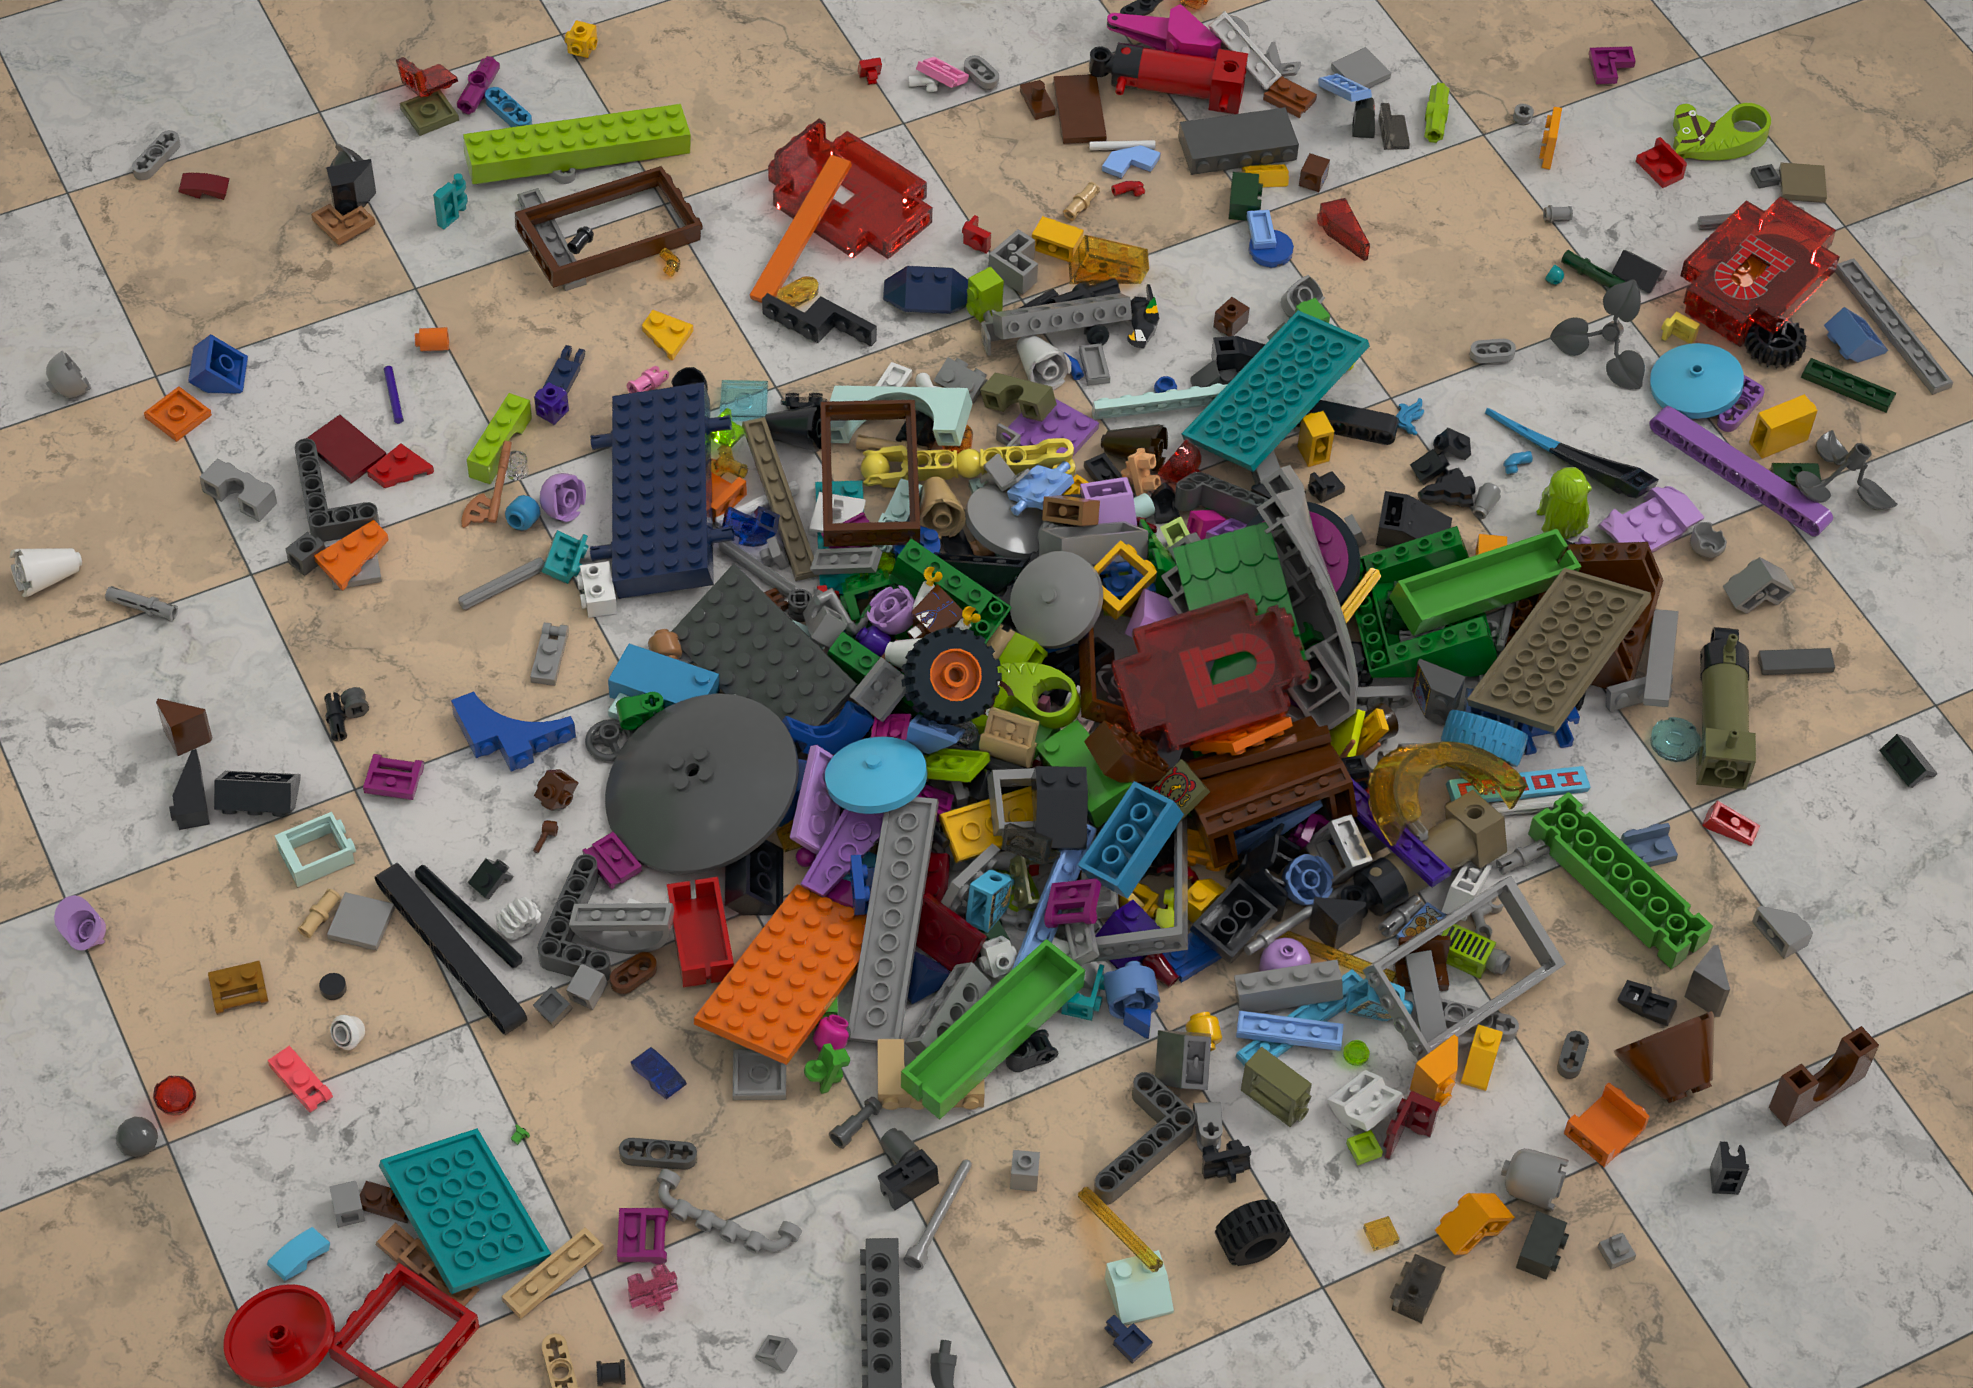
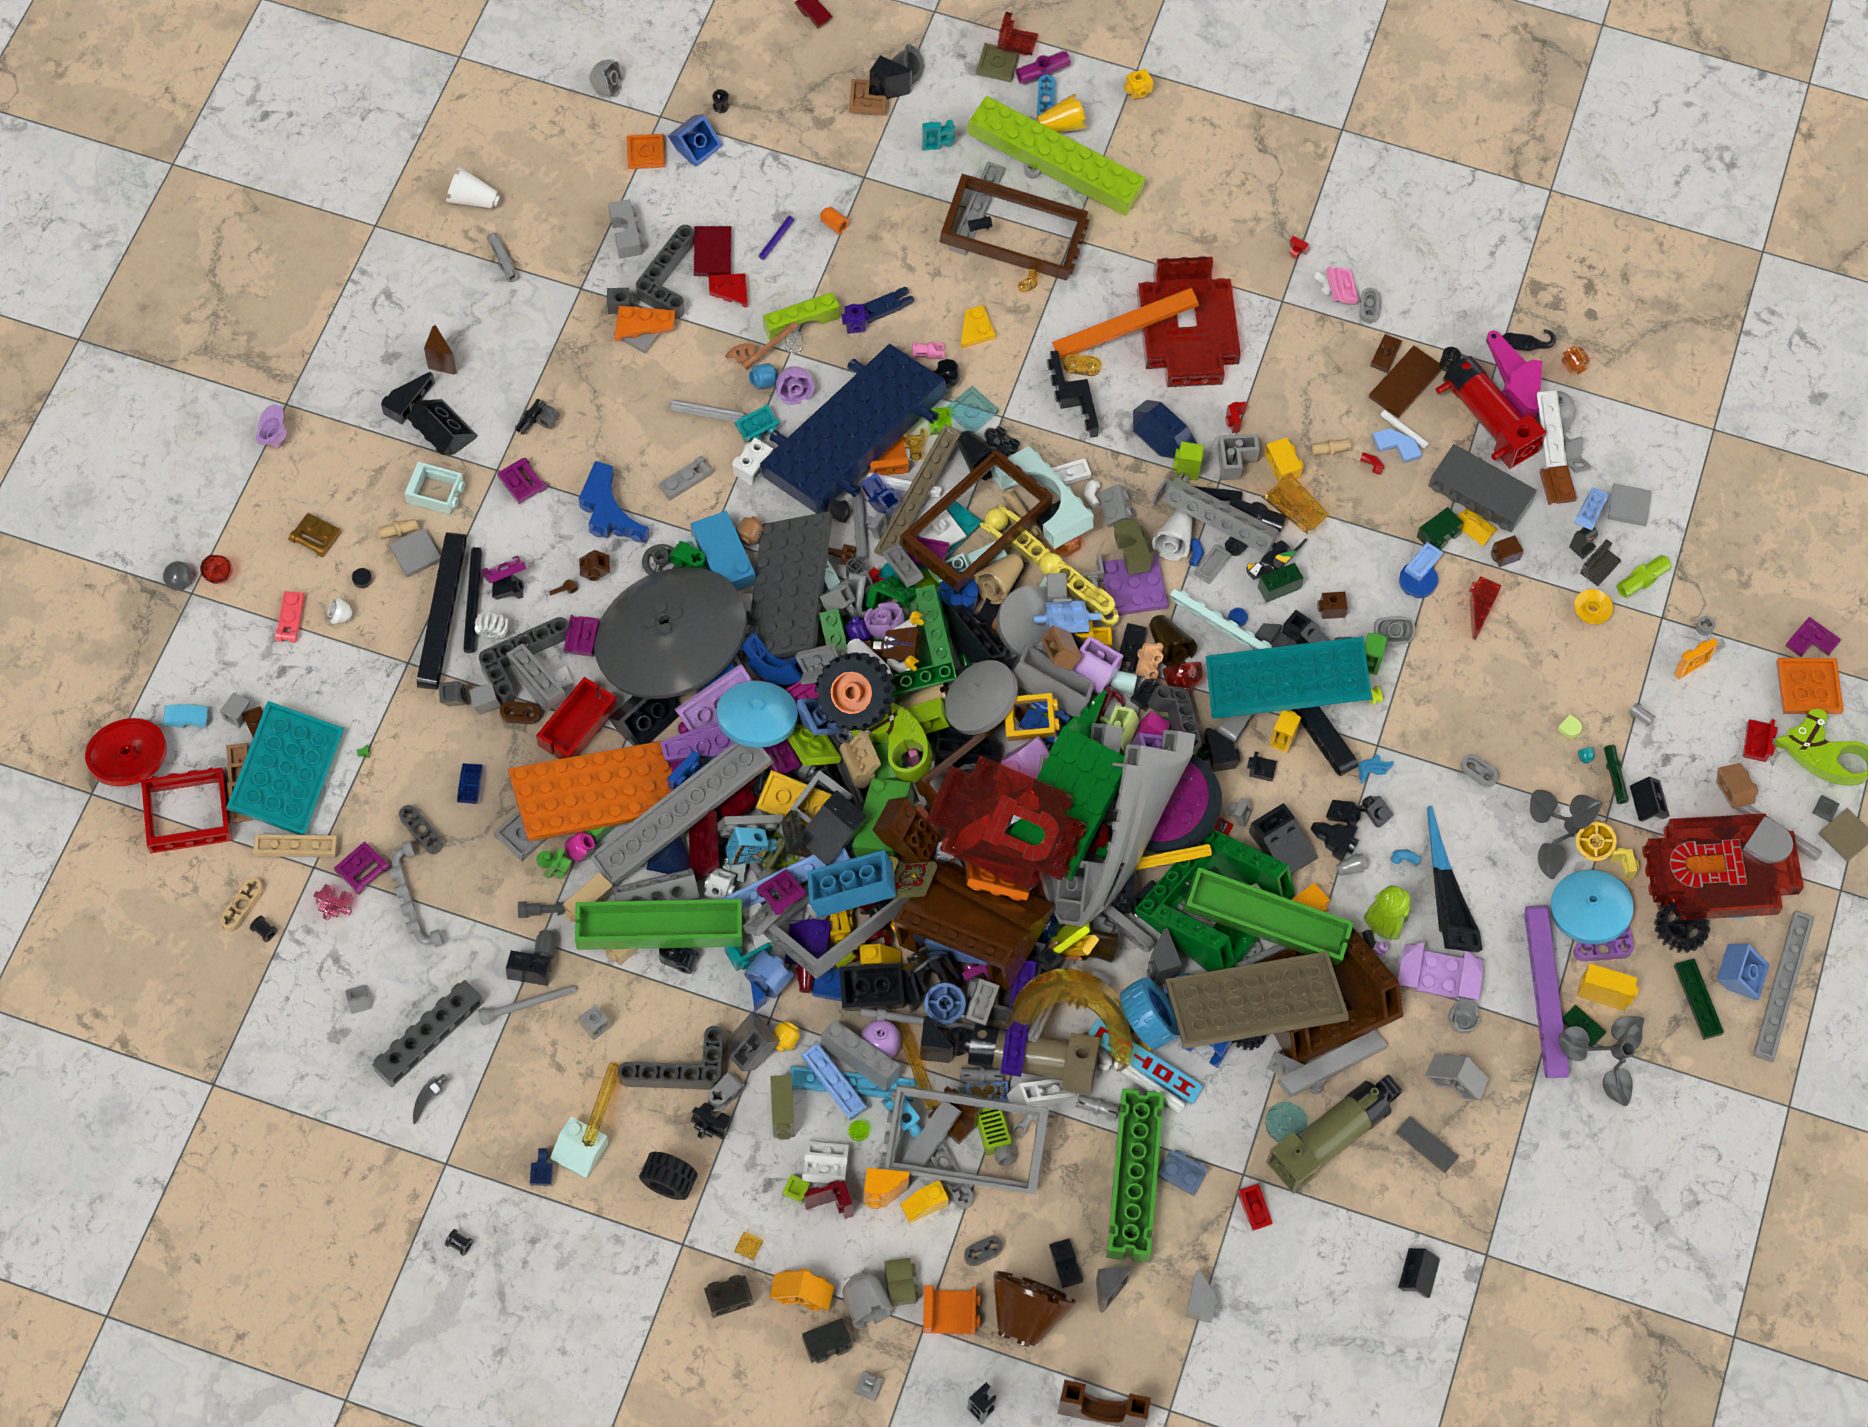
camera: 45 degrees right, 10 degrees up
none -> magenta plate [482,555,527,583]
none -> black bush [712,89,729,113]
none -> black tile [826,498,849,523]
none -> olive brick [884,1258,919,1306]
none -> yellow cone [1036,94,1087,132]
none -> dark green brick [1258,562,1304,603]
none -> yellowish green tile [1557,714,1582,738]
none -> yellow dish [1574,589,1613,625]
none -> yellow cylinder [1576,820,1617,861]
none -> medium nougat brick [1716,763,1758,809]
none -> light grey tile [1743,817,1793,864]
none -> orange plate [1776,658,1844,714]

